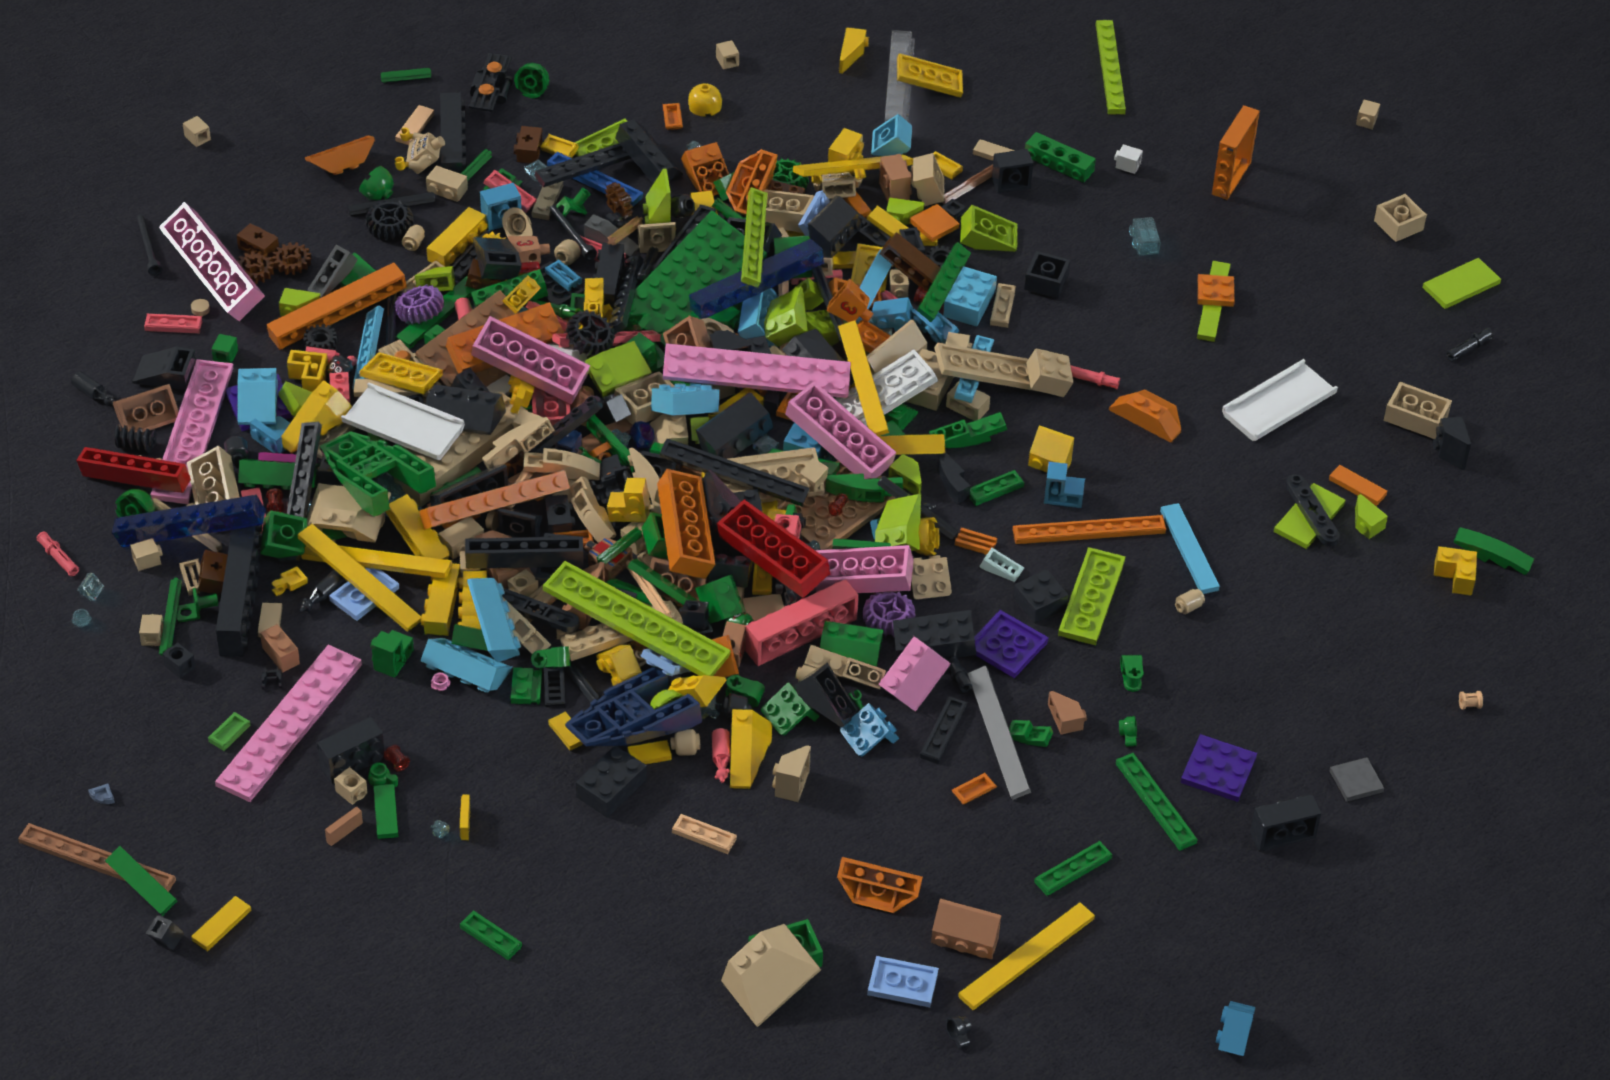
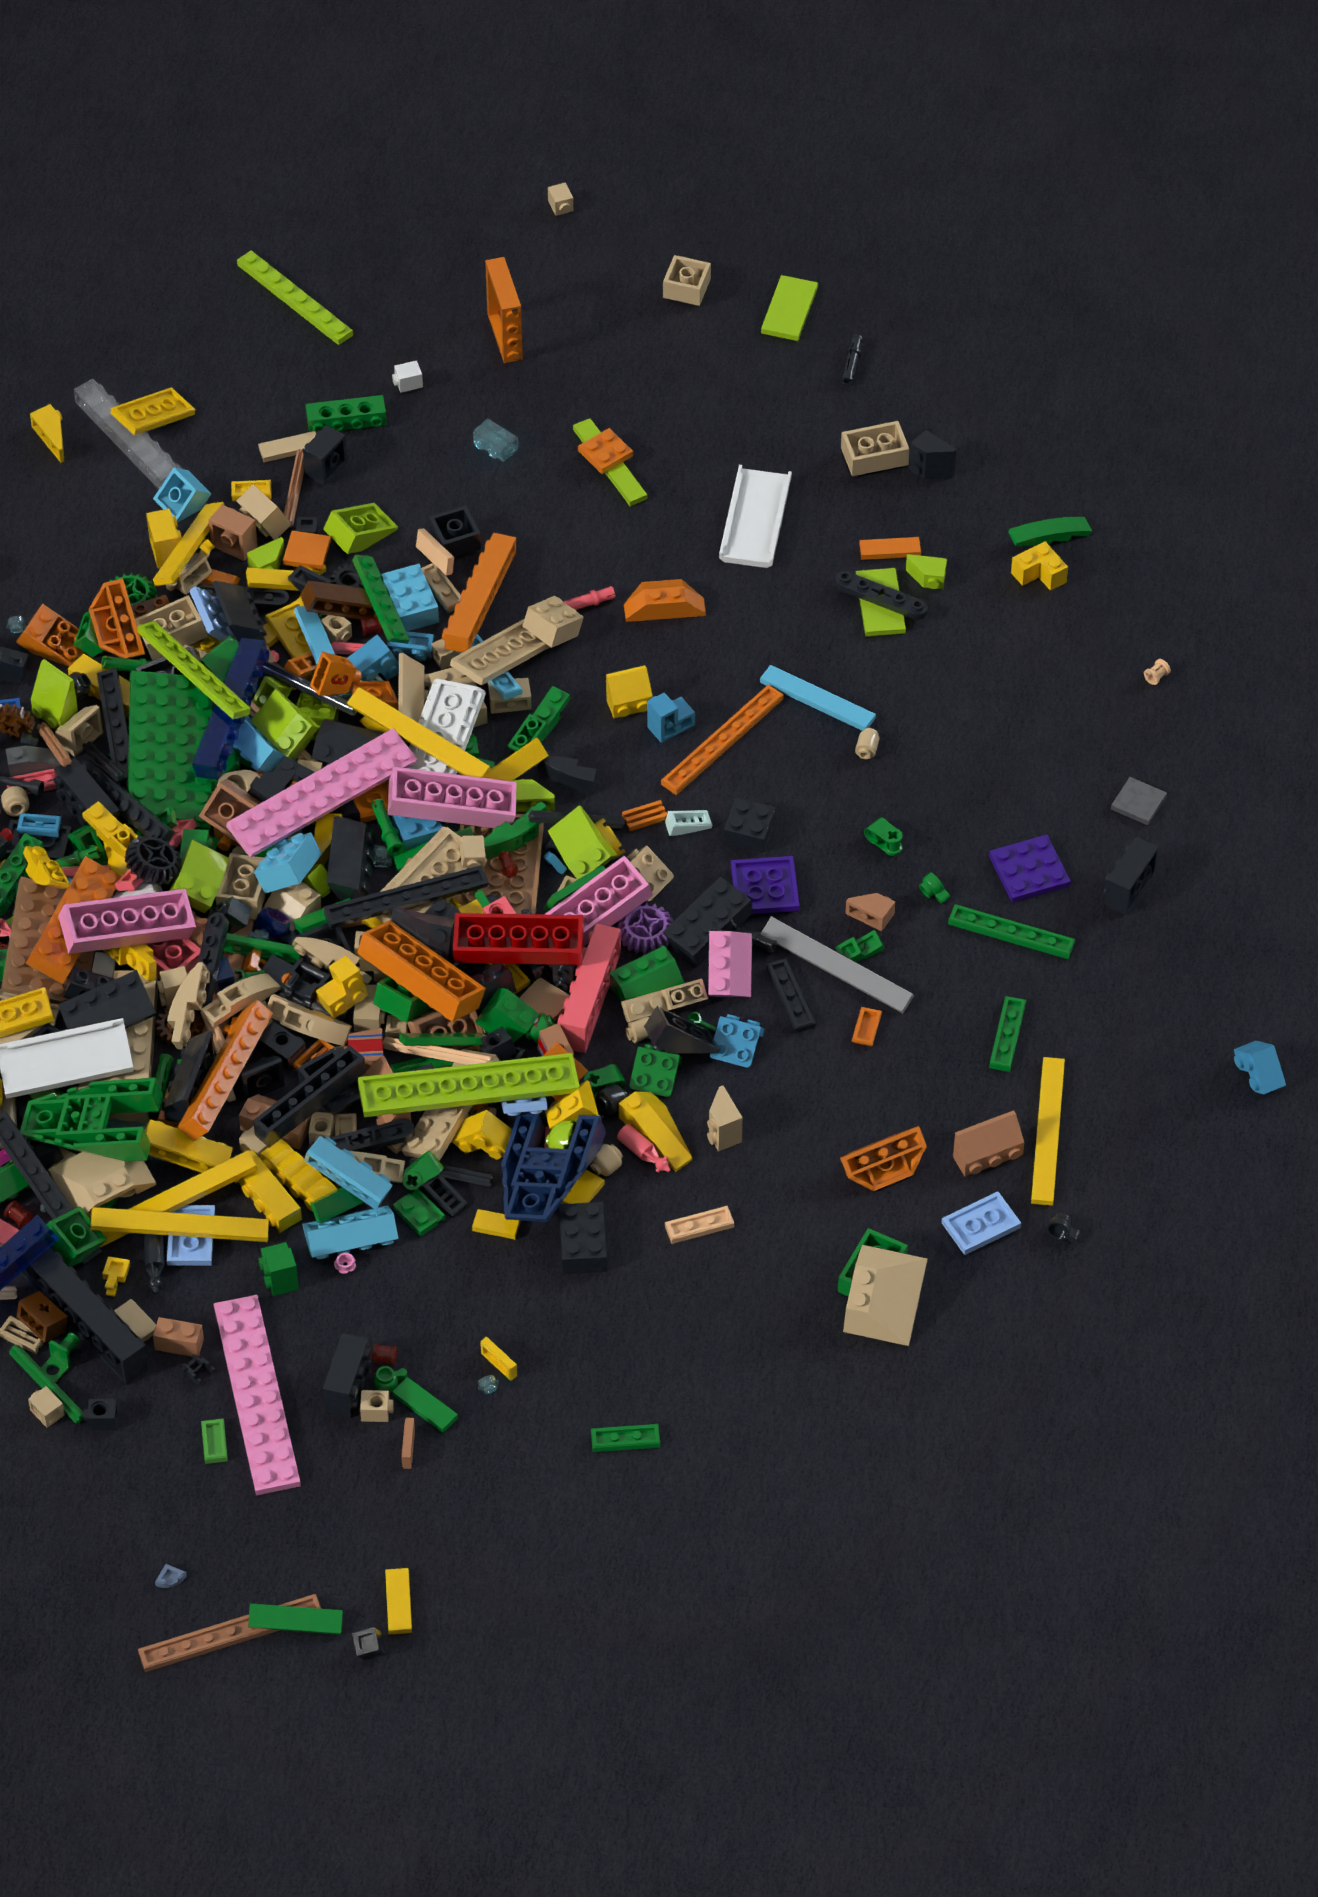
camera: 40 degrees left, 5 degrees up
tan brick [439,517,484,560] -> none
green axle [597,527,642,565] -> none
green tile [969,470,1024,506] -> none
lime plate [1058,547,1125,645] -> none
none -> green pin [371,799,405,856]
none -> light nougat tile [416,528,454,575]
none -> orange brick [442,533,516,653]

